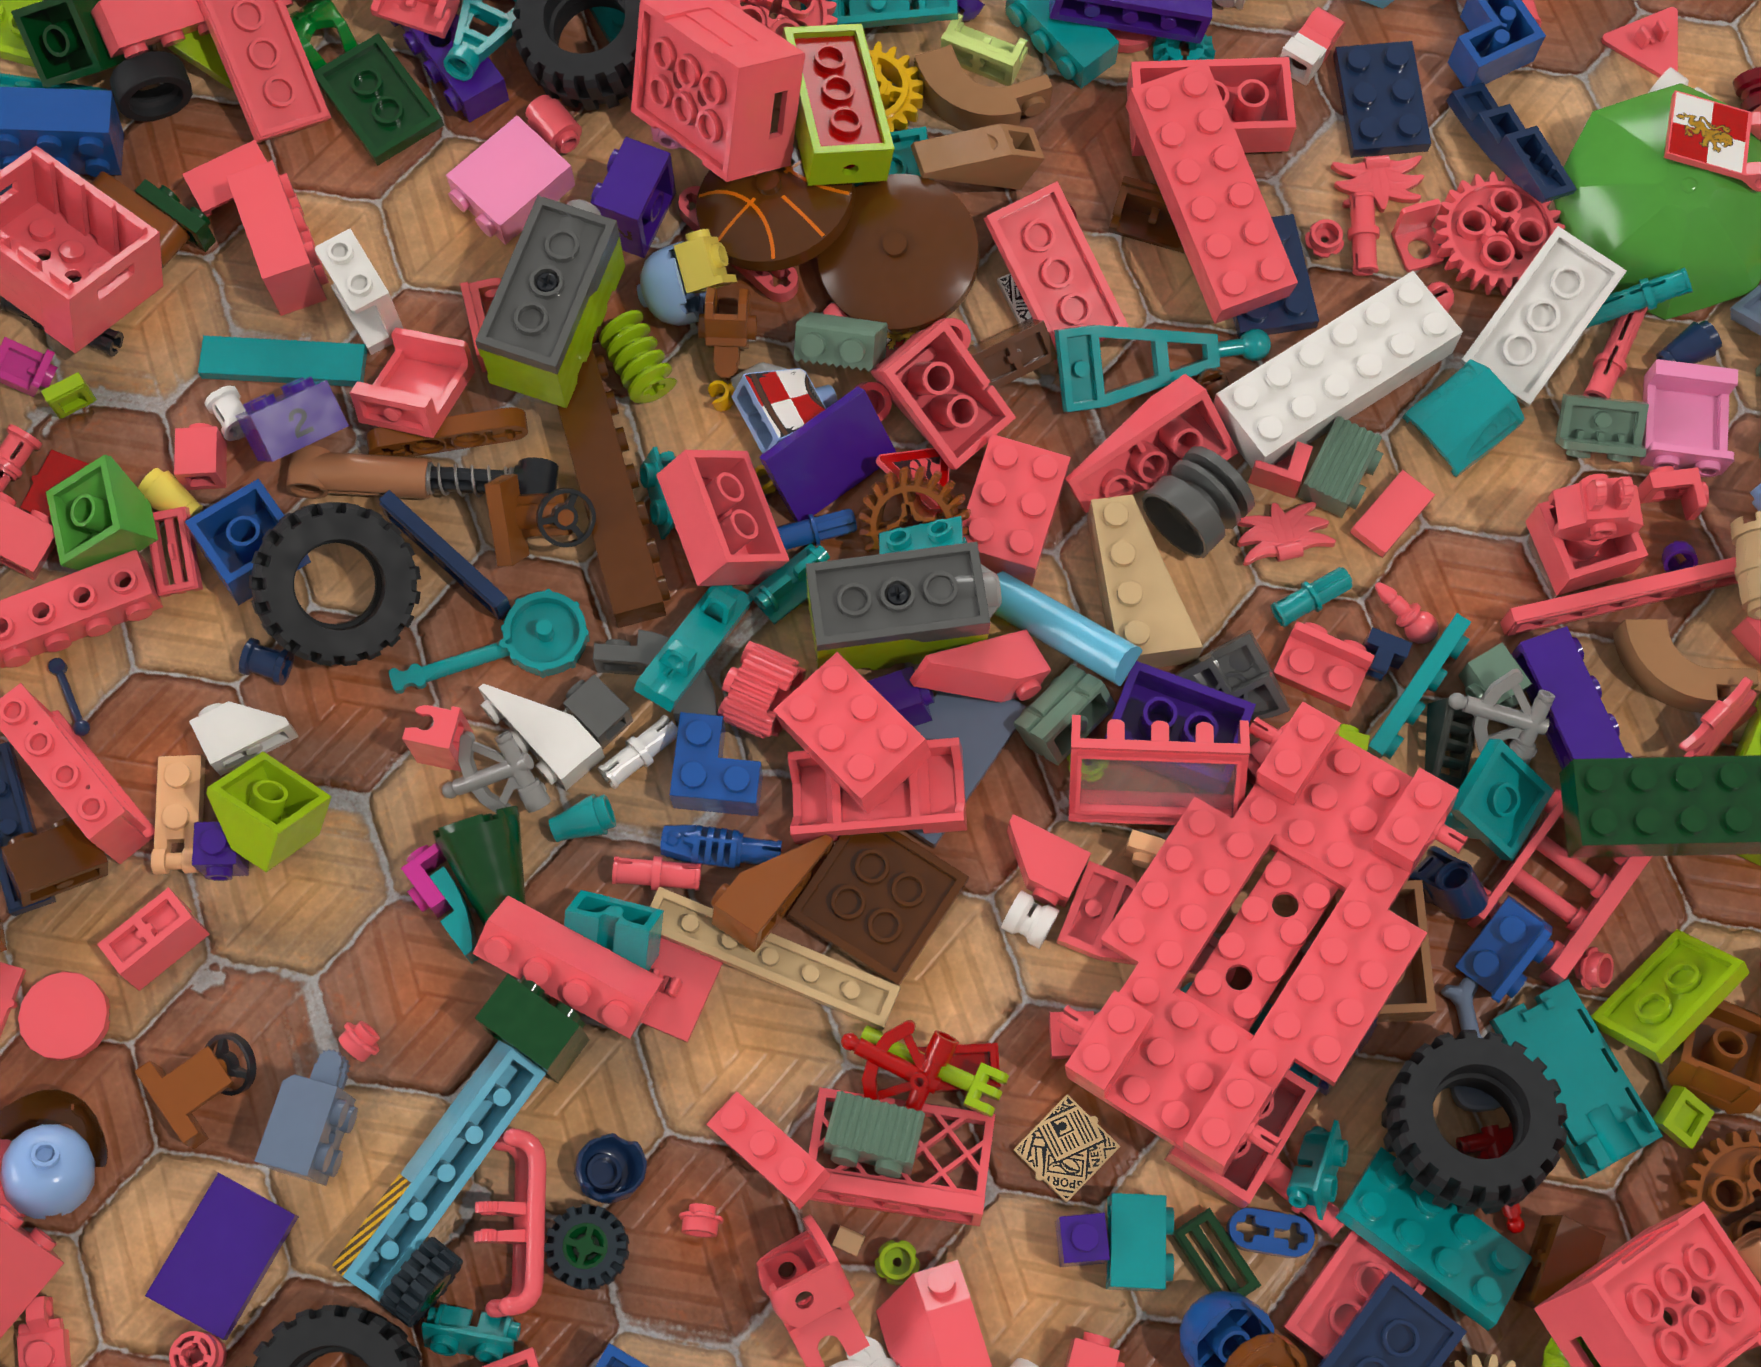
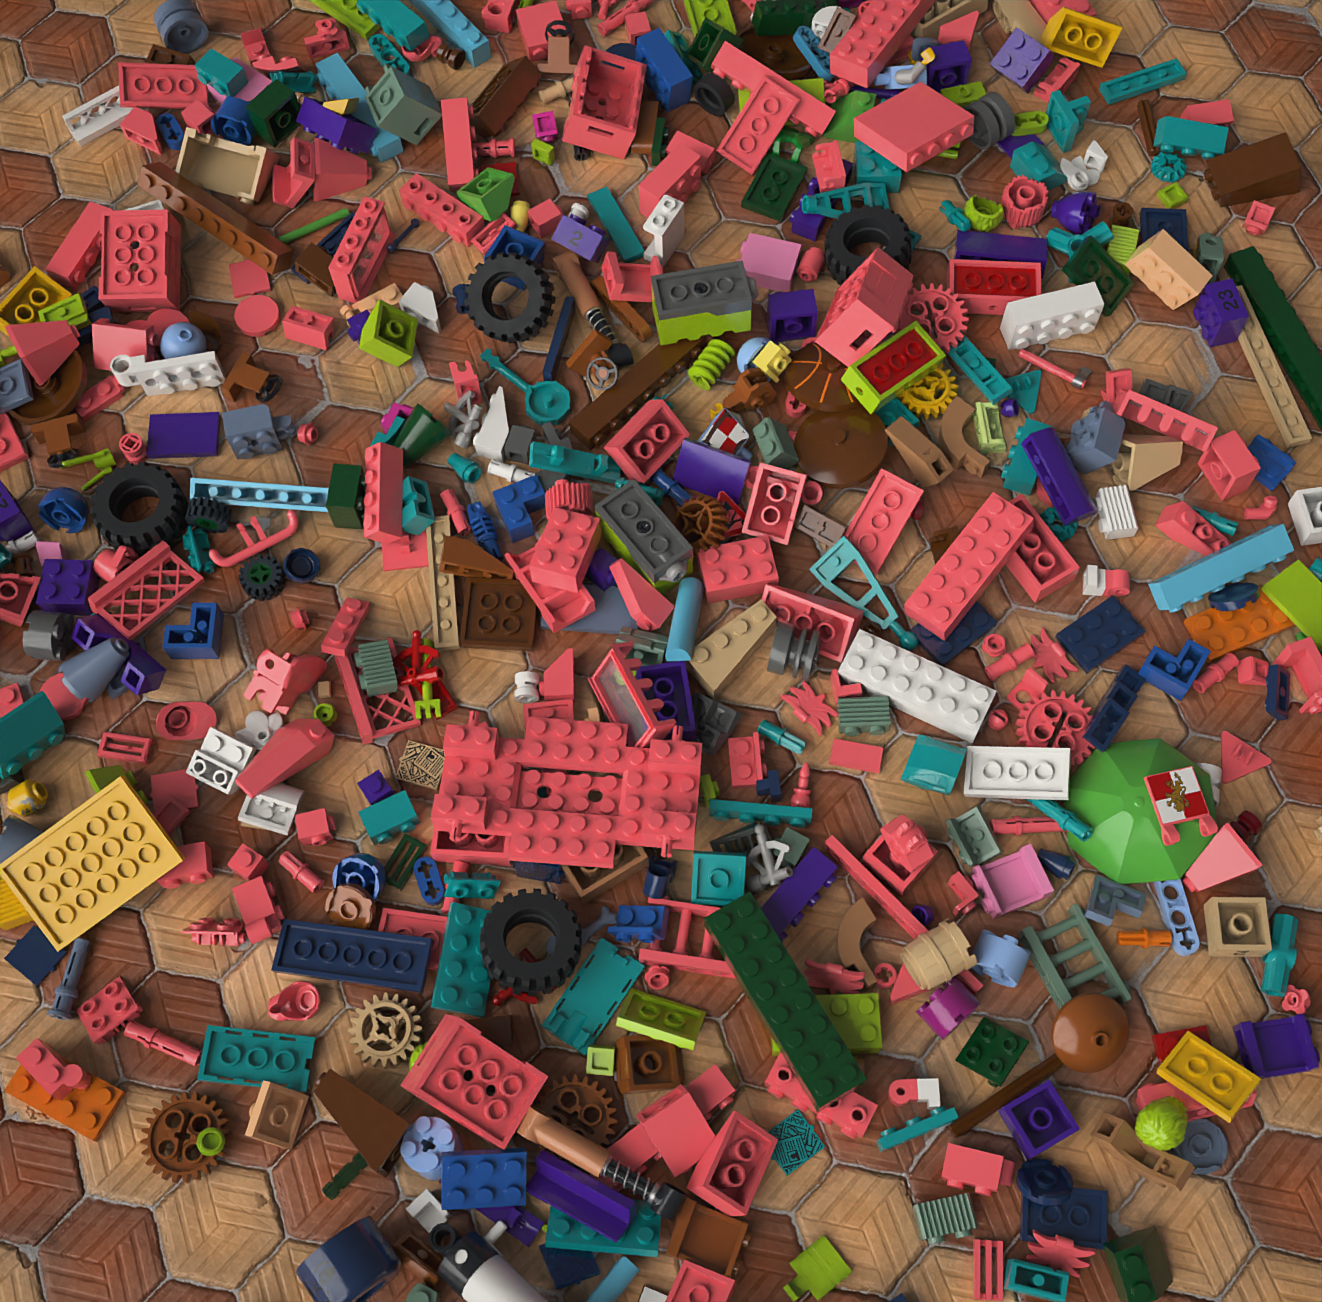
camera: 65 degrees right, 5 degrees down
teal hinge [879,516,967,554] -> none
none -> white hinge [110,351,226,396]
none -> coral bush [873,963,897,989]

